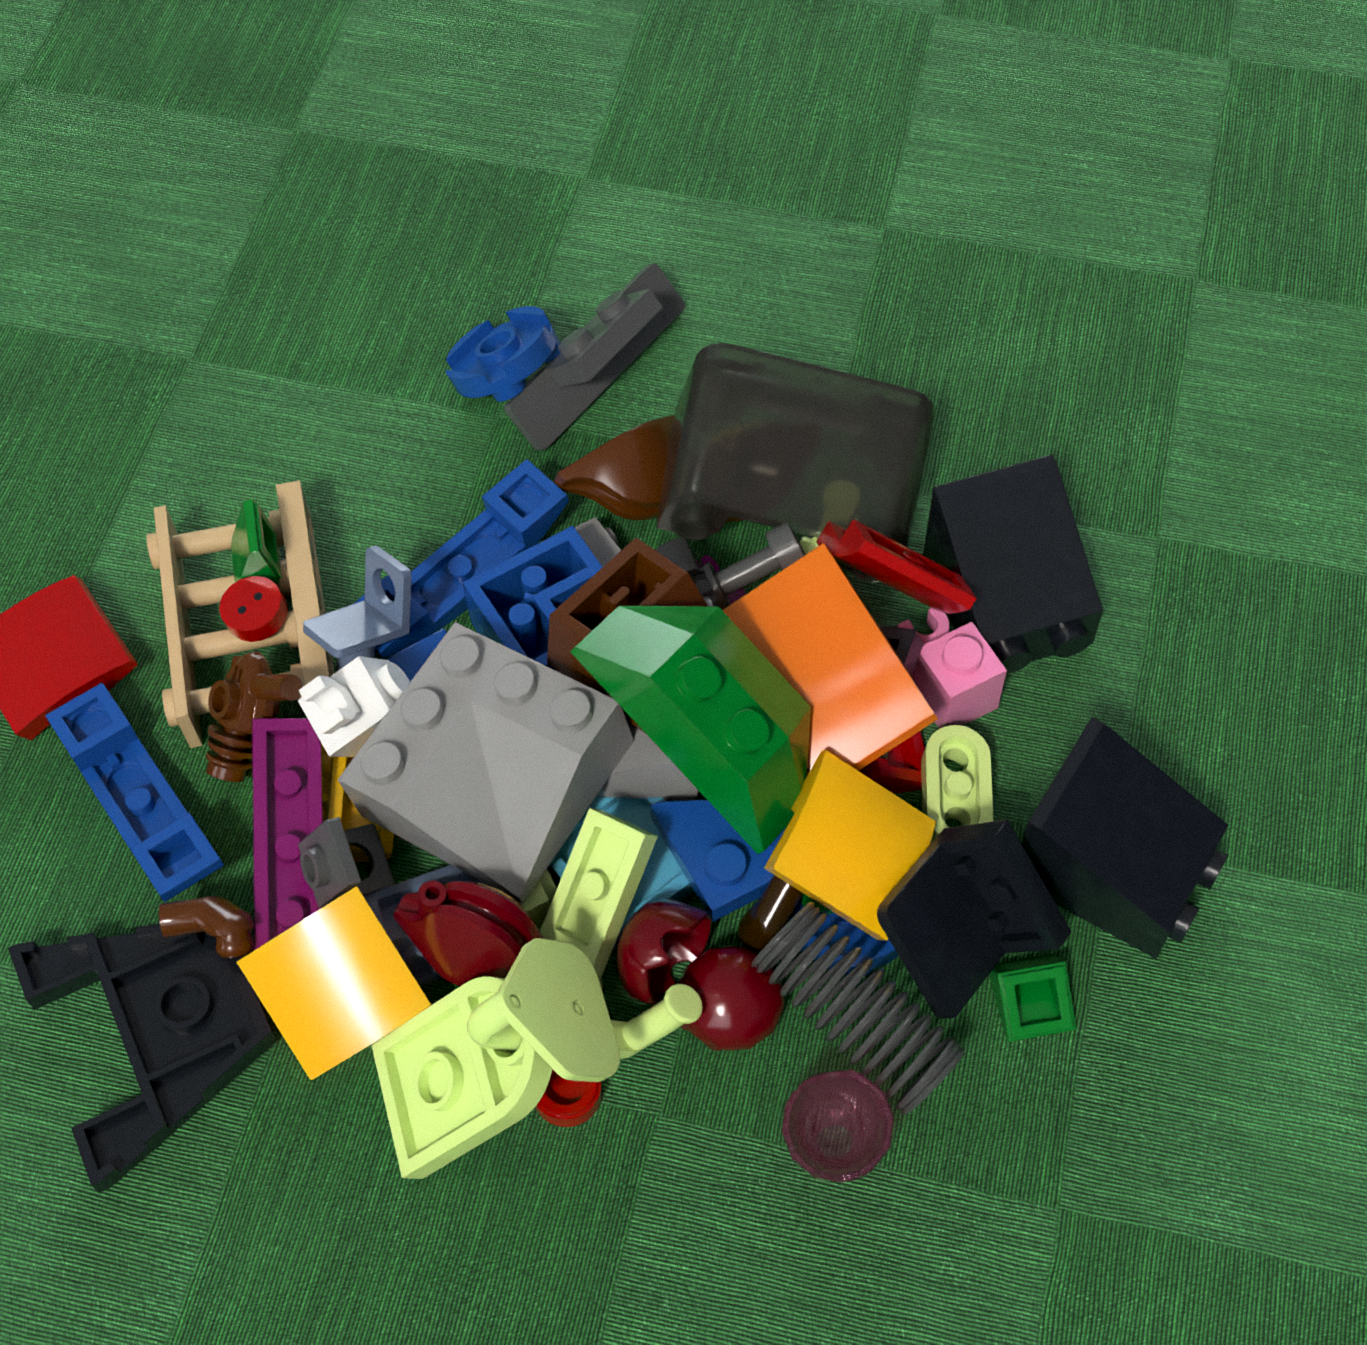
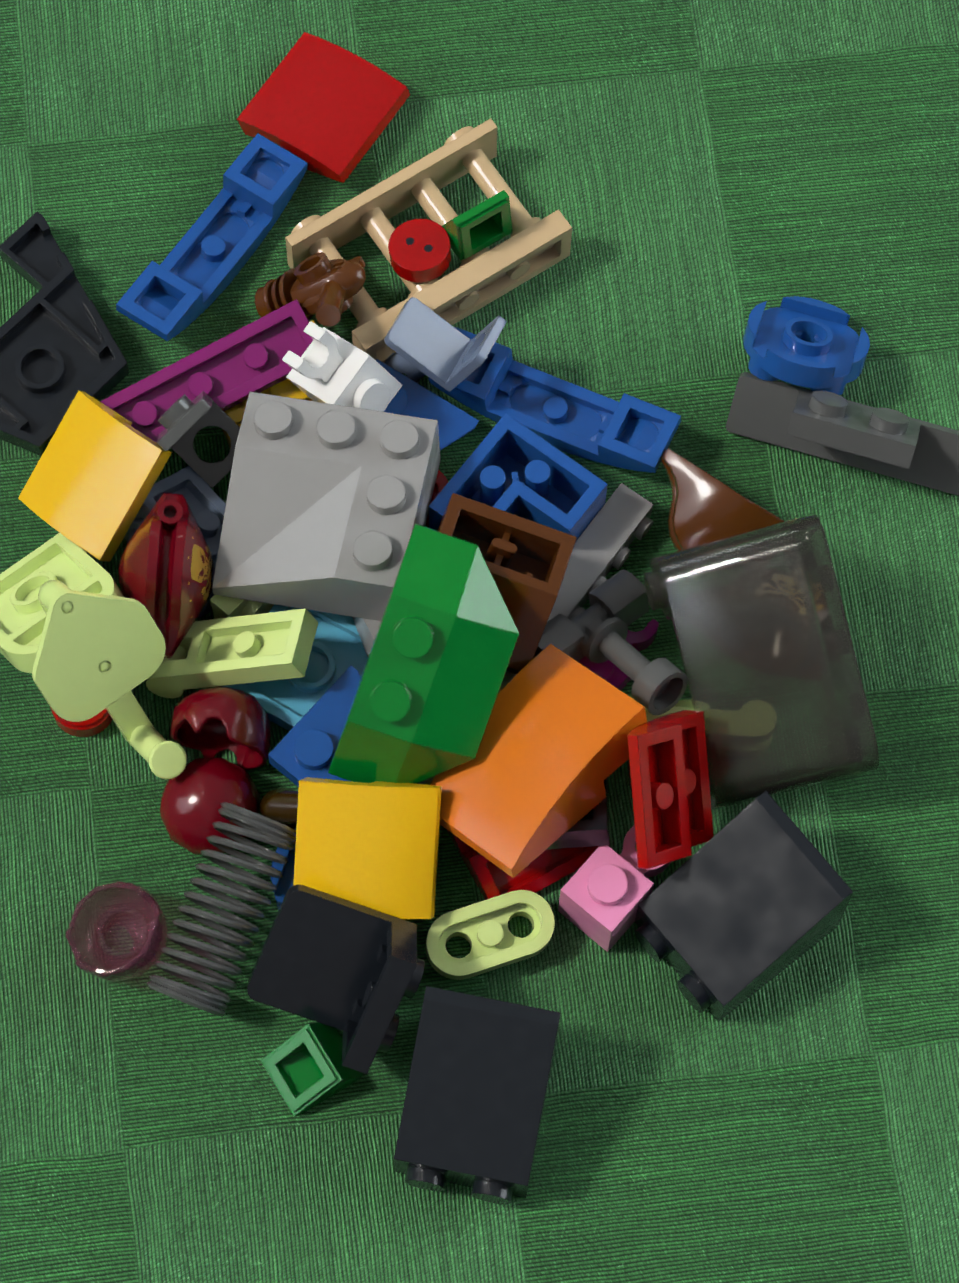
camera: 65 degrees right, 10 degrees up
reddish brown arm [159,896,255,958] -> none

